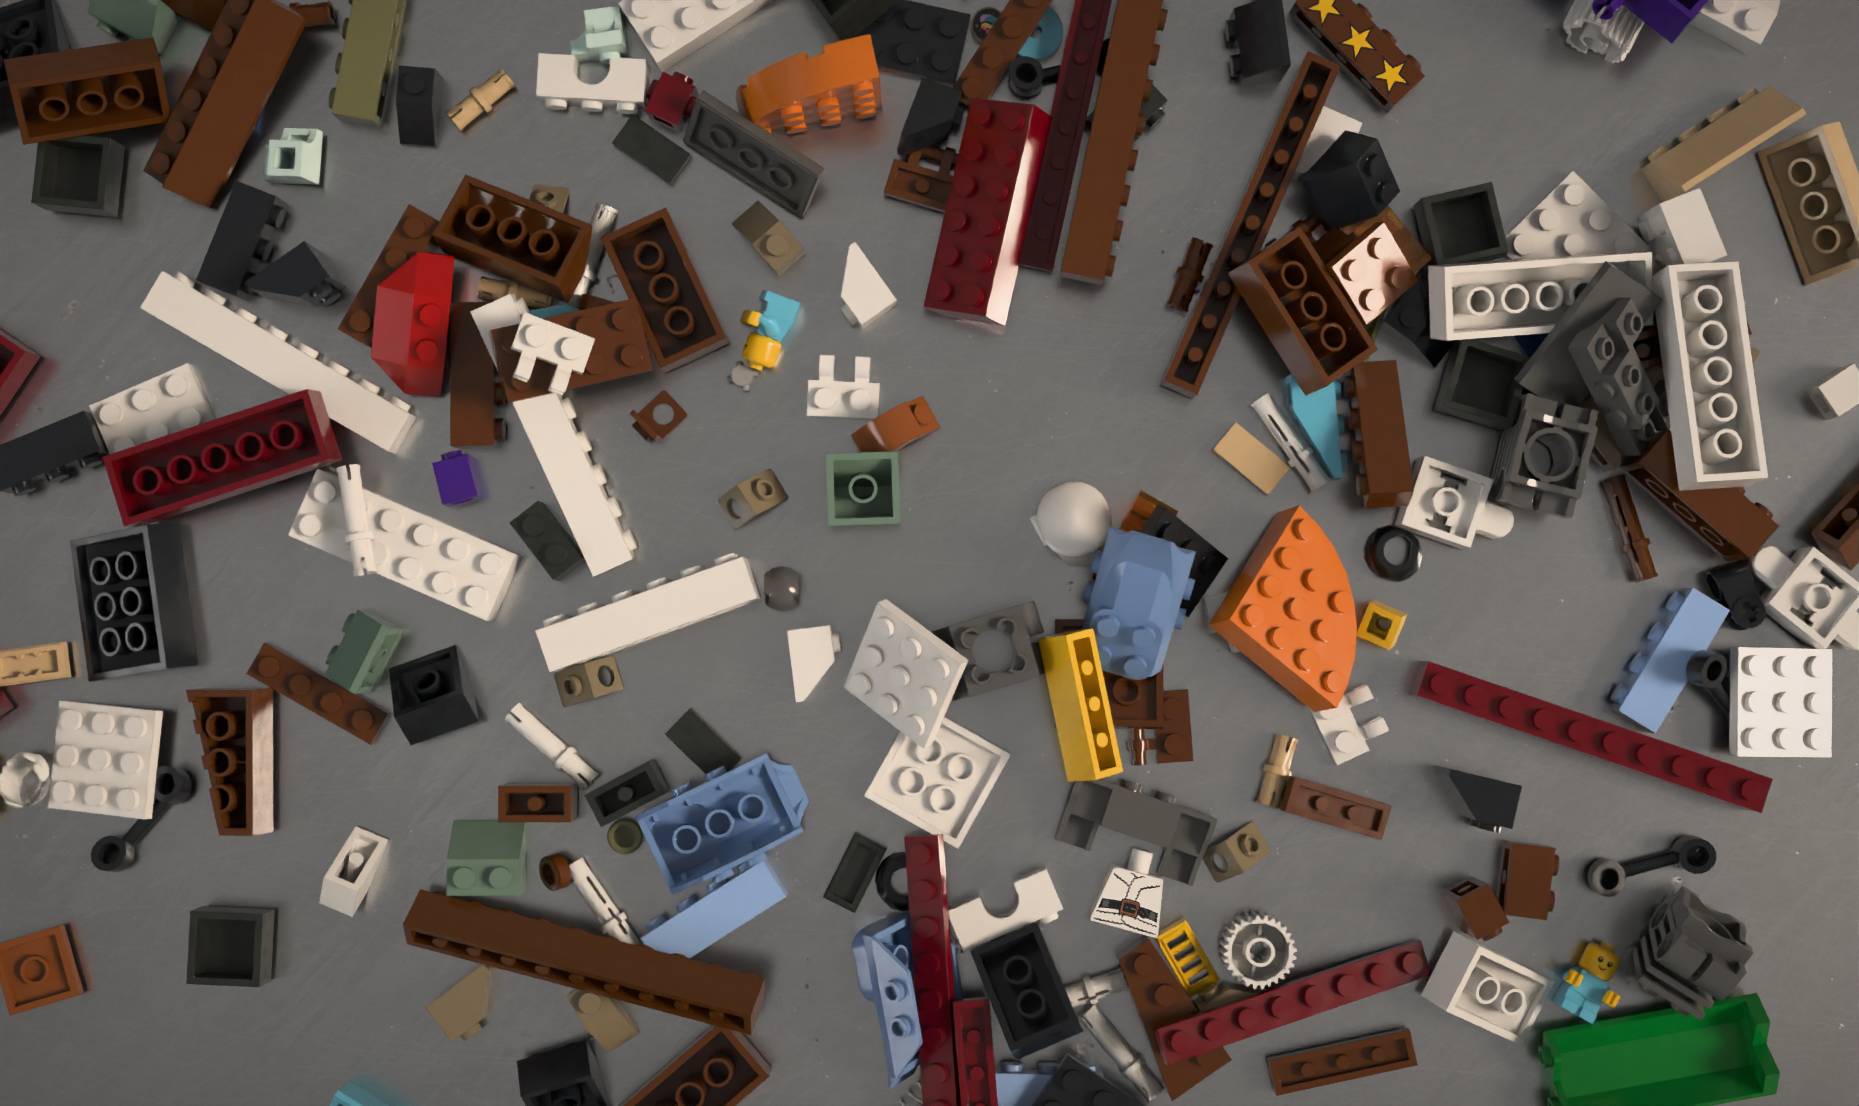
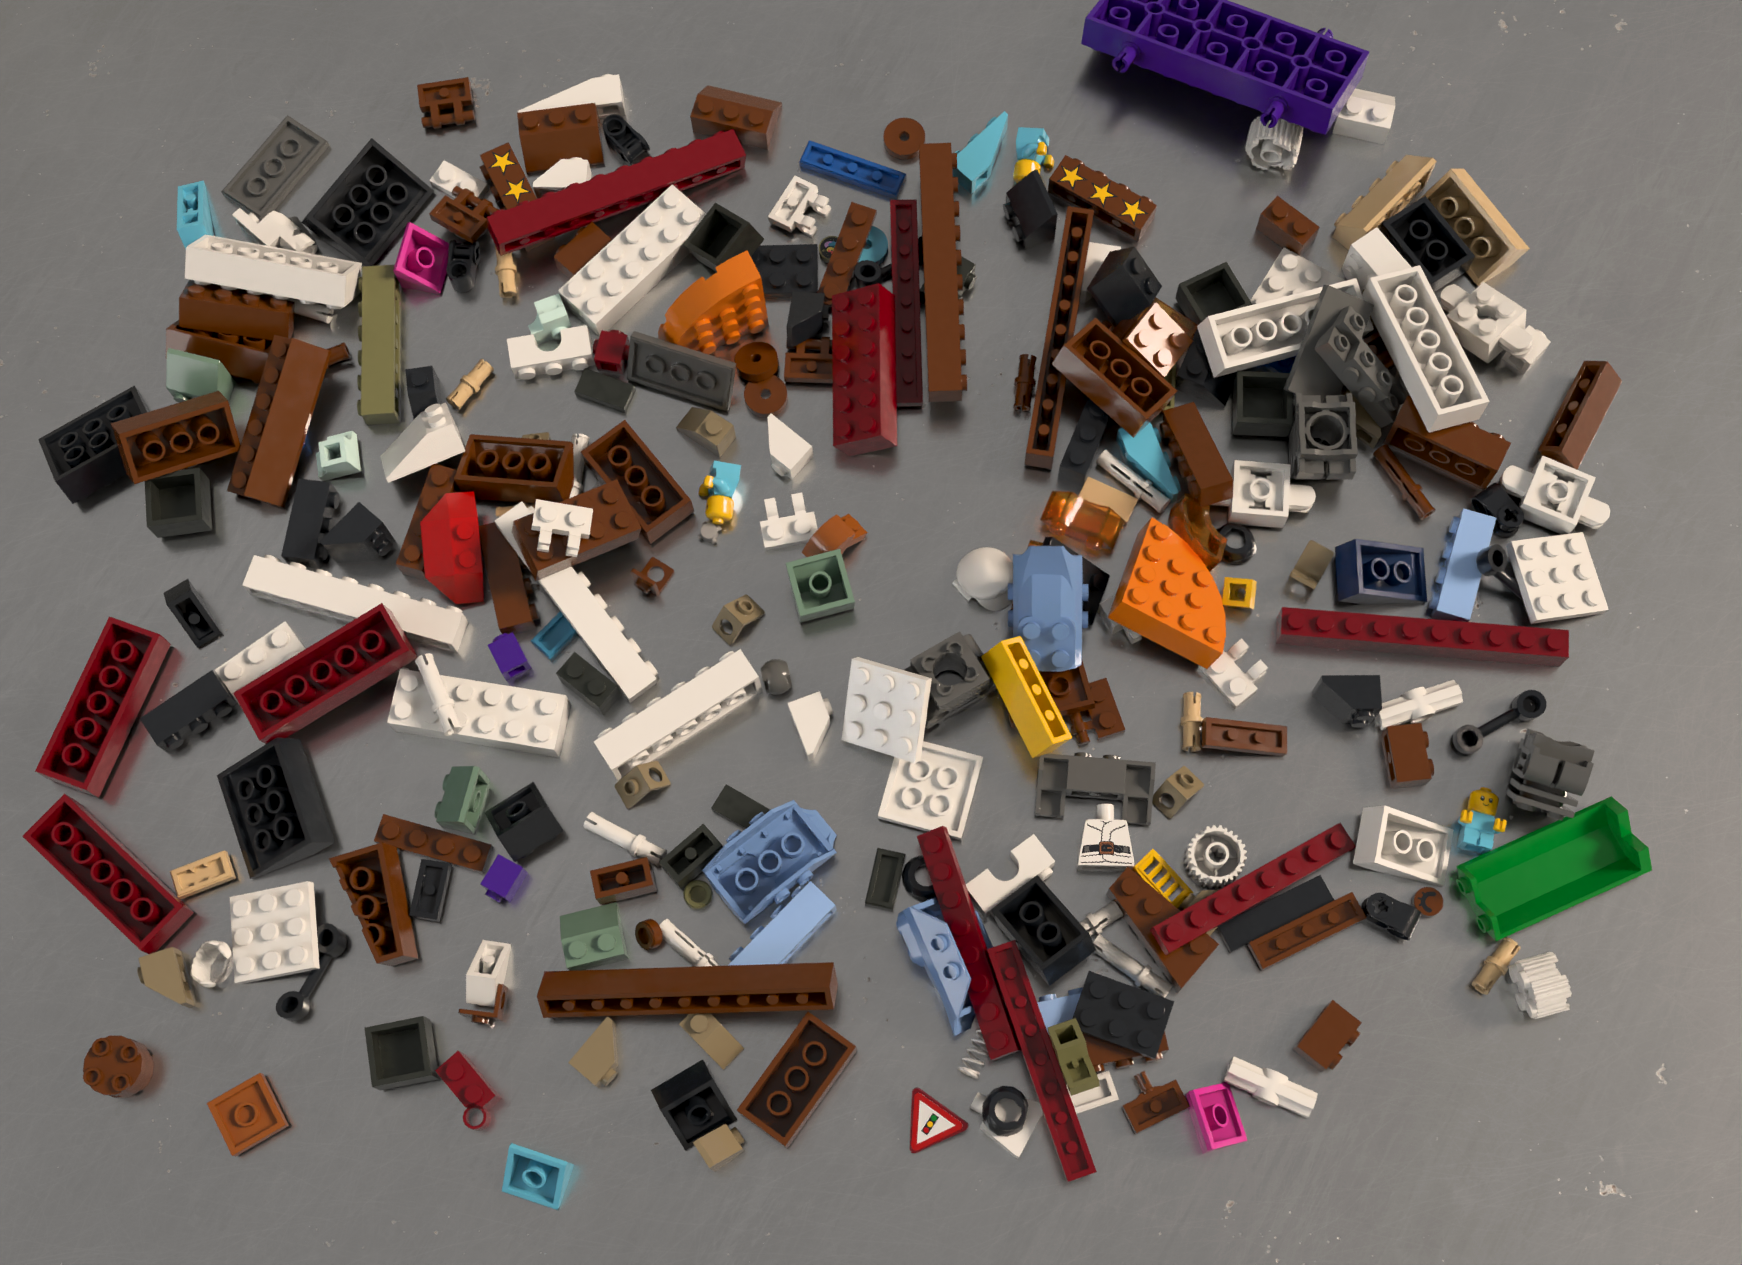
camera: 10 degrees left, 15 degrees down
reddish brown brick [1441,877,1510,941] -> none
none -> black slope [164,579,222,648]
none -> white slope [380,402,465,483]
none -> black plate [409,859,452,922]
none -> dark red hinge [435,1051,502,1131]
none -> reddish brown bracket [458,984,508,1025]
none -> dark purple brick [480,854,528,903]
none -> dark azure tile [531,611,578,662]
none -> reddish brown piece [735,342,779,382]
none -> reddish brown piece [744,375,788,418]
none -> clear orange brick [1040,491,1125,551]
none -> black brick [1058,397,1112,487]
none -> clear orange brick [1169,493,1228,572]
none -> black tile [1217,875,1334,953]
none -> reddish brown brick [1256,195,1320,256]
none -> dark tan bracket [1289,540,1334,589]
none -> dark blue slope [1335,539,1427,604]
none -> black piece [1361,892,1422,941]
none -> white piece [1375,680,1463,730]
none -> black brick [1379,196,1475,292]
none -> reddish brown tile [1412,887,1443,918]
none -> white brick [1440,282,1533,363]

